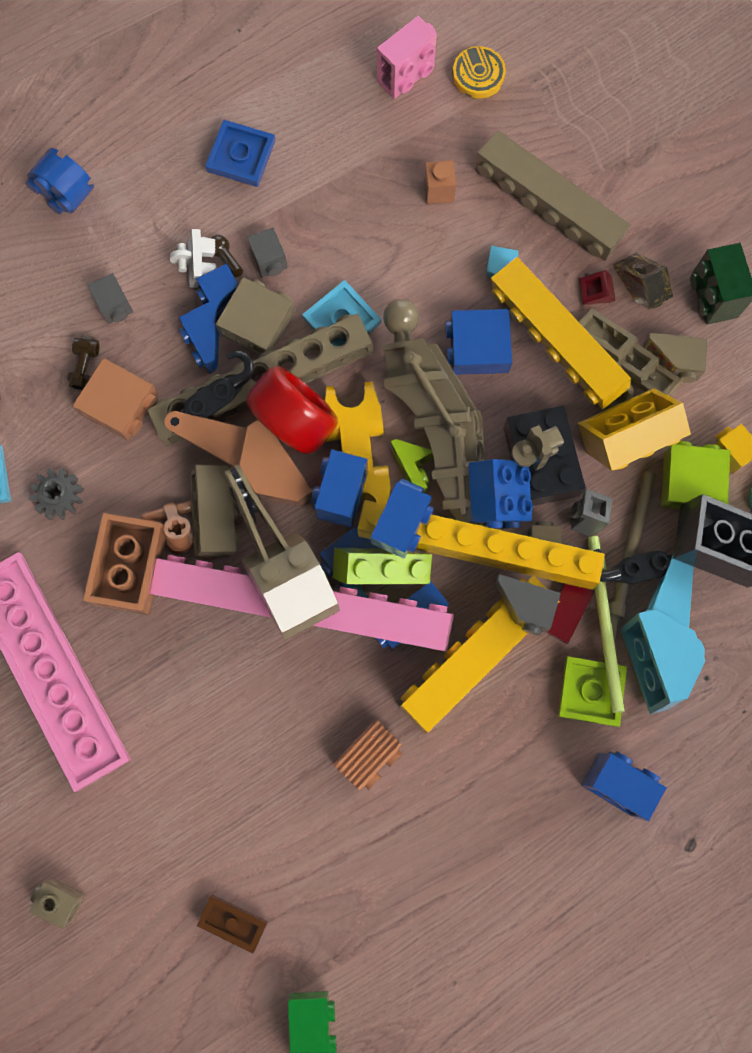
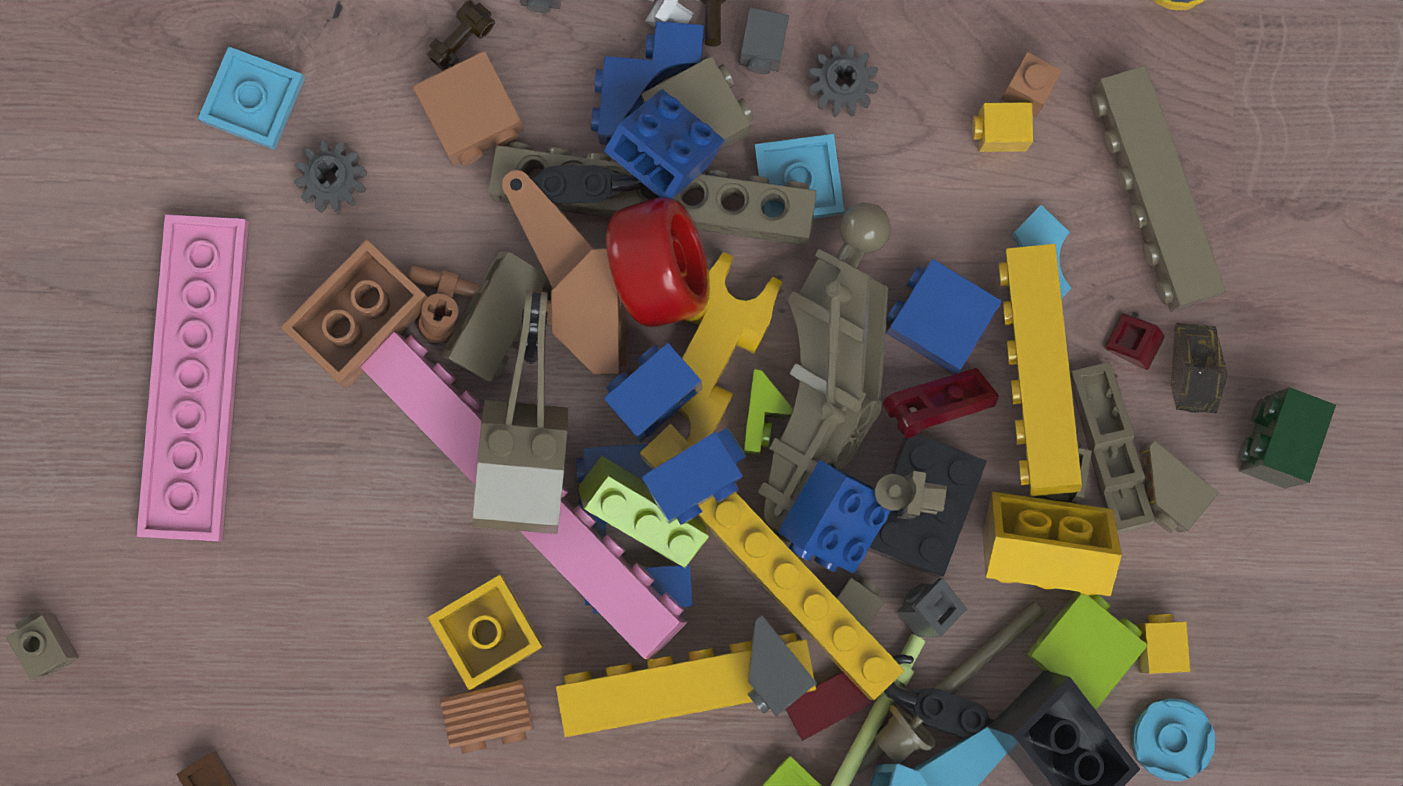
camera: 30 degrees right, 5 degrees up
none -> yellow brick [427,575,545,690]
none -> blue brick [604,89,725,199]
none -> dark grey gear [808,45,879,117]
none -> dark tan piece [875,704,935,764]
none -> dark red plate [882,368,999,438]
none -> yellow brick [972,103,1033,152]

